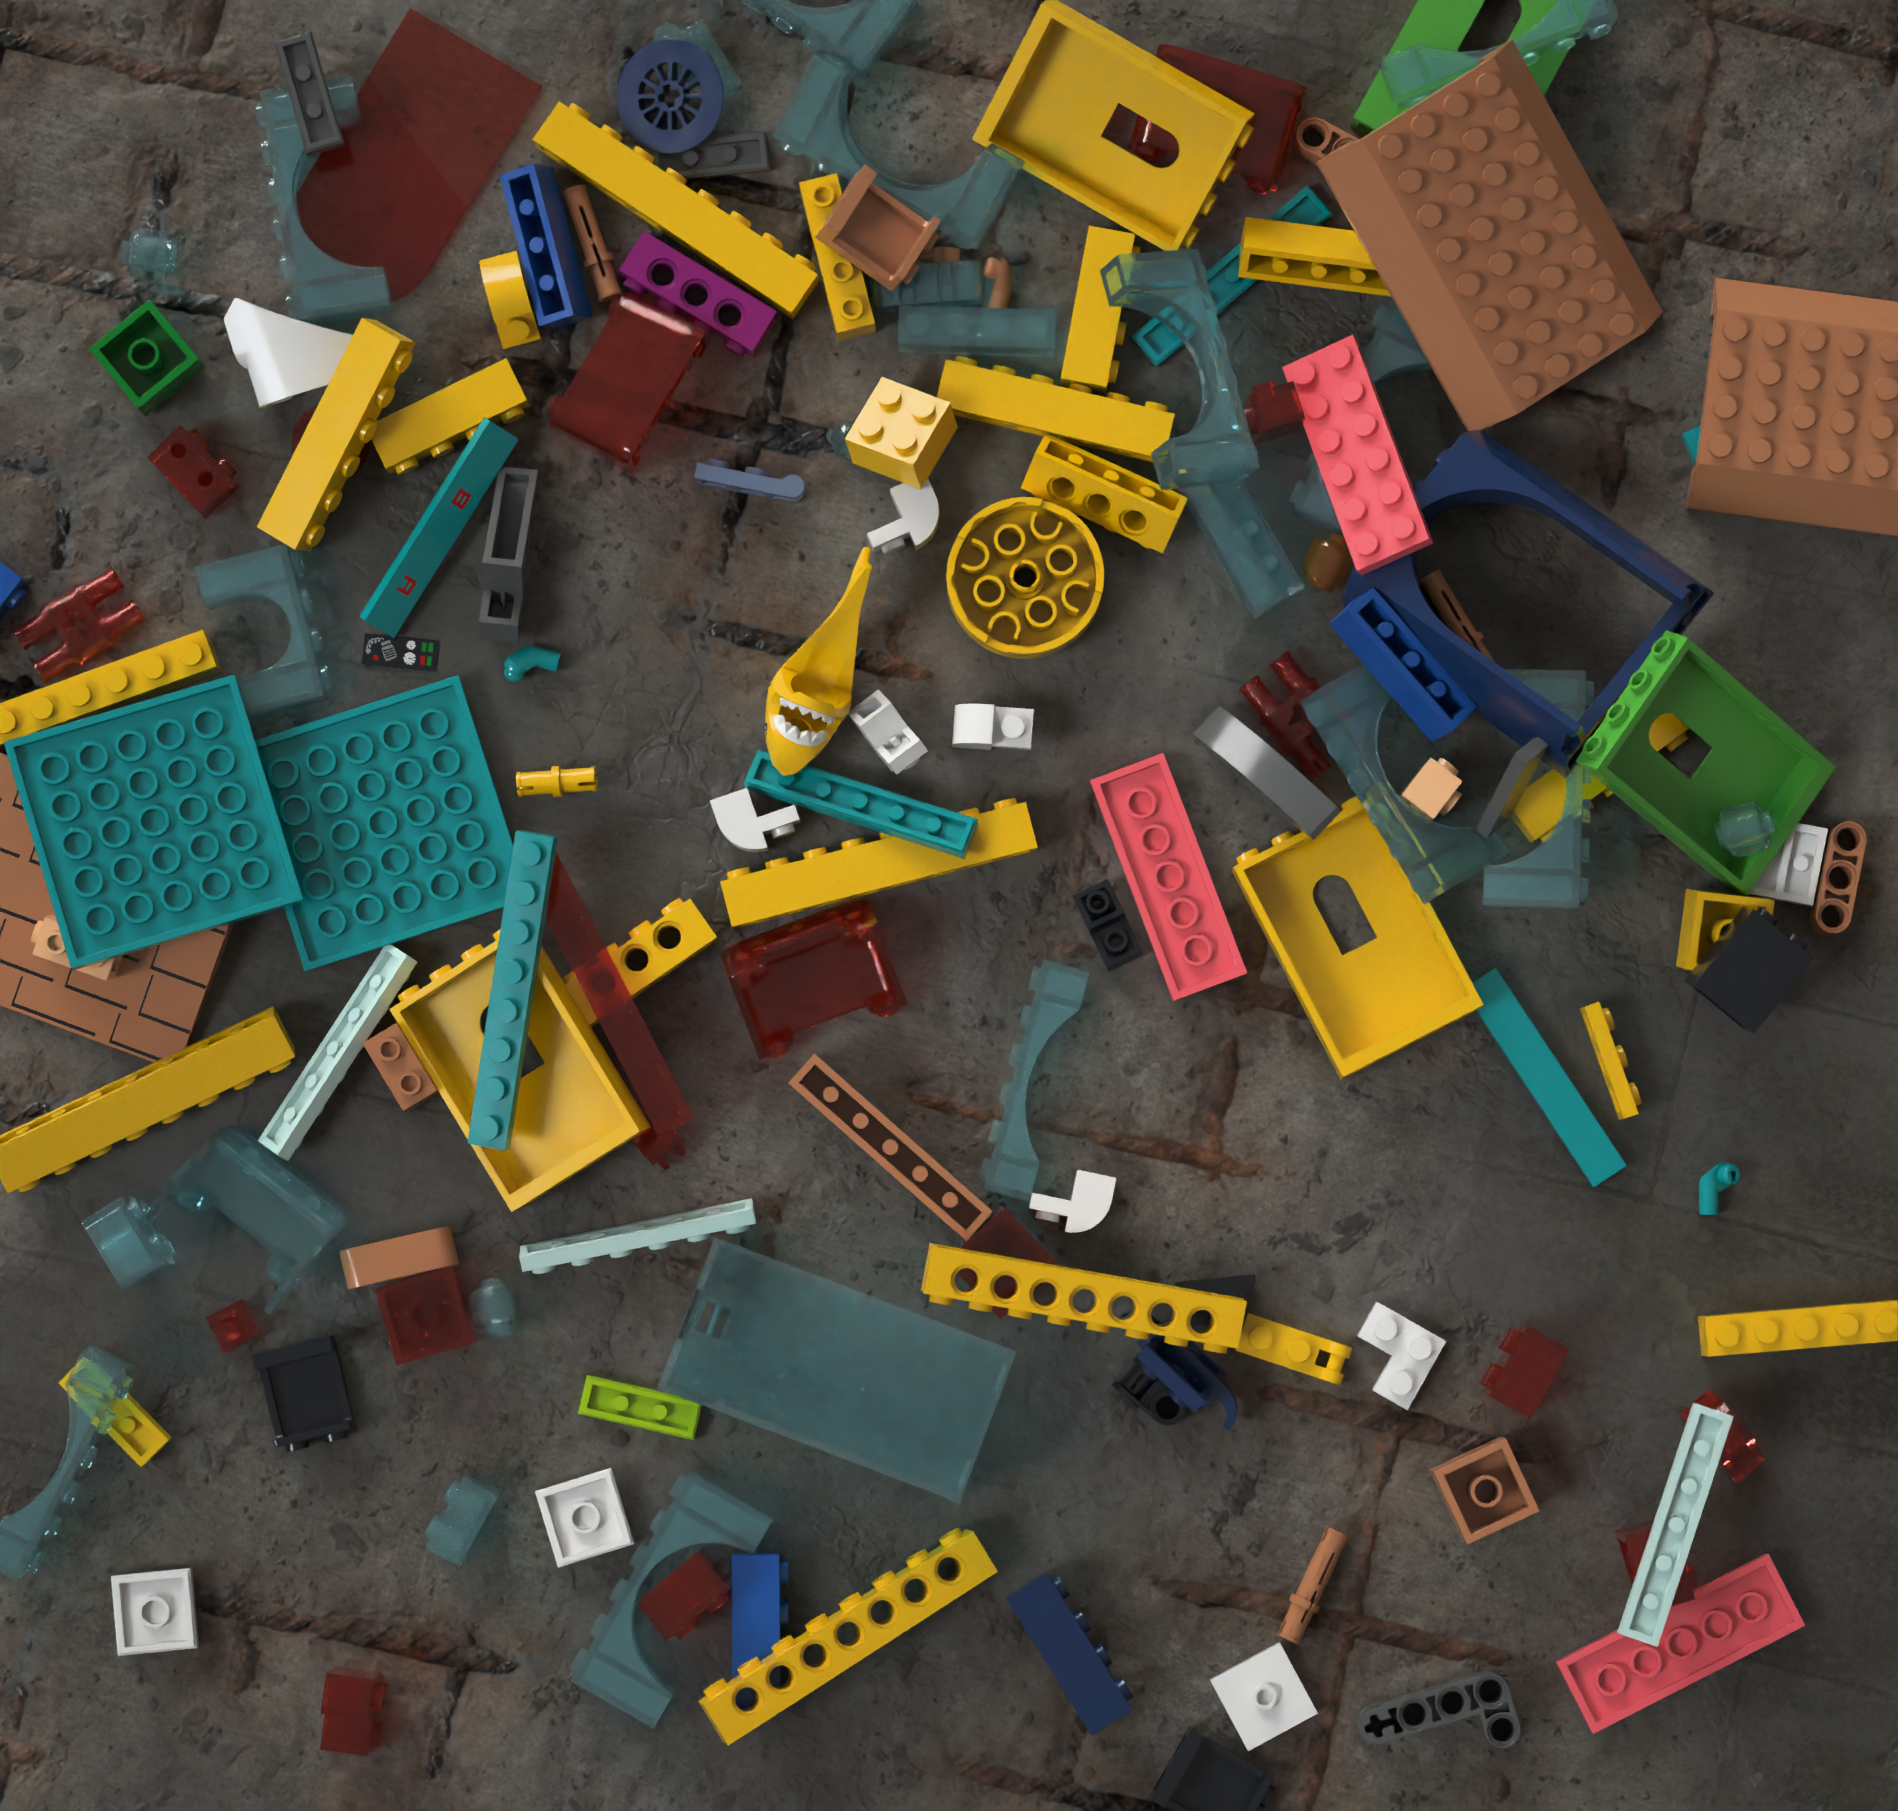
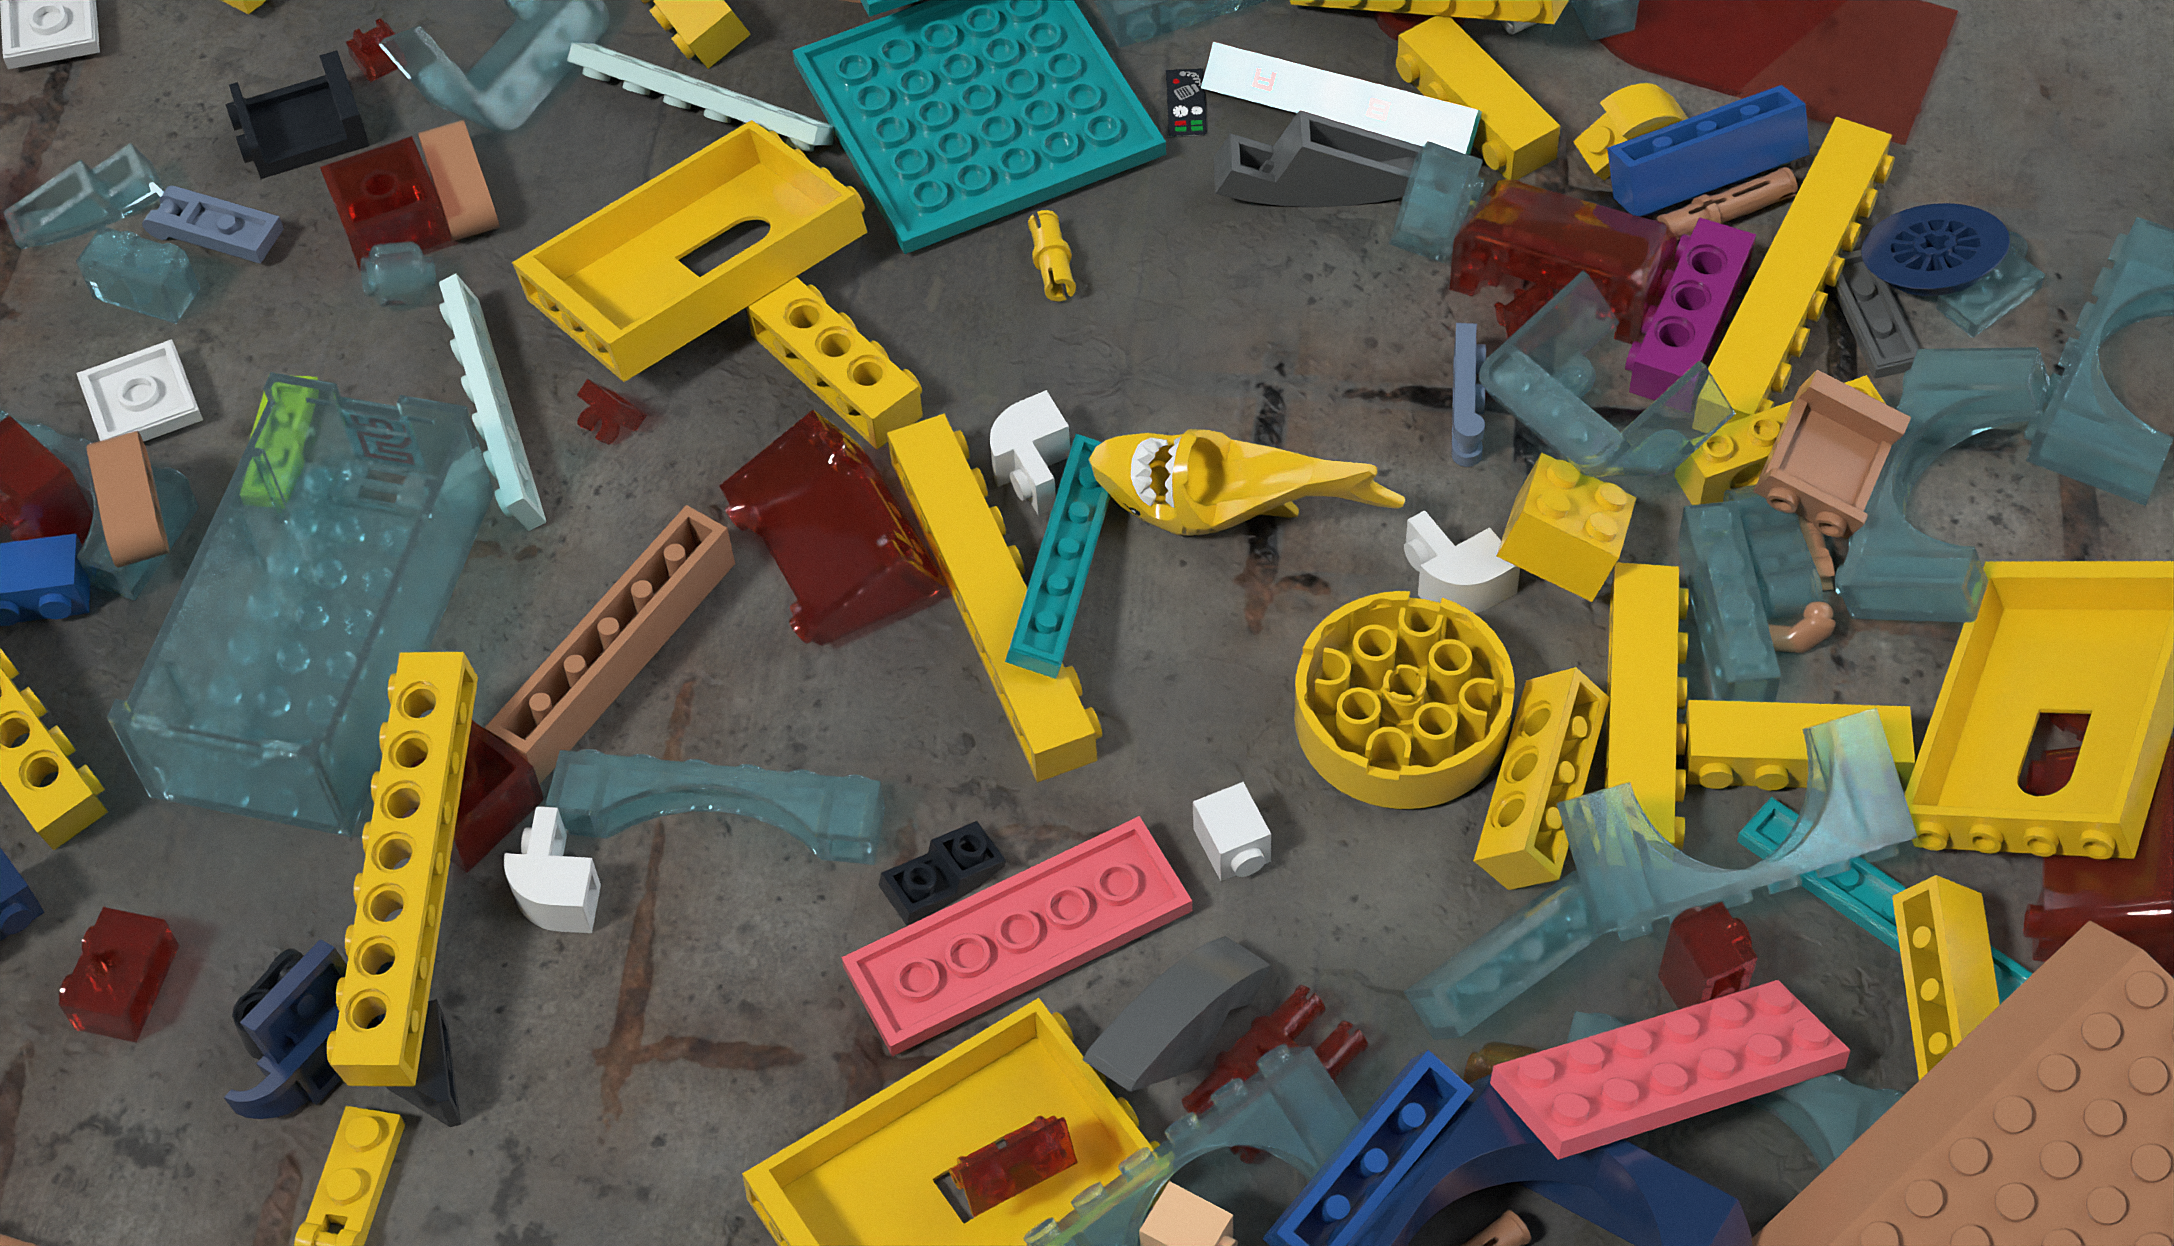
camera: 85 degrees right, 30 degrees down
nougat brick [362,1023,439,1112] -> none
teal plate [468,830,558,1151] -> none
teal arm [504,645,562,682] -> none
clear red plate [546,851,695,1137] -> none
white brick [848,689,928,775] -> none
white brick [952,704,1034,750] -> none
none -> clear light blue slope [3,143,165,249]
none -> clear red brick [58,907,180,1043]
none -> nougat beam [86,430,170,568]
none -> sand blue plate [142,186,284,264]
none -> clear red hinge [949,1115,1078,1217]
none -> white brick [1193,782,1271,881]
none -> clear light blue brick [1389,140,1484,263]
none -> clear light blue windscreen [1479,271,1736,477]
none -> clear red tile [1494,282,1559,354]

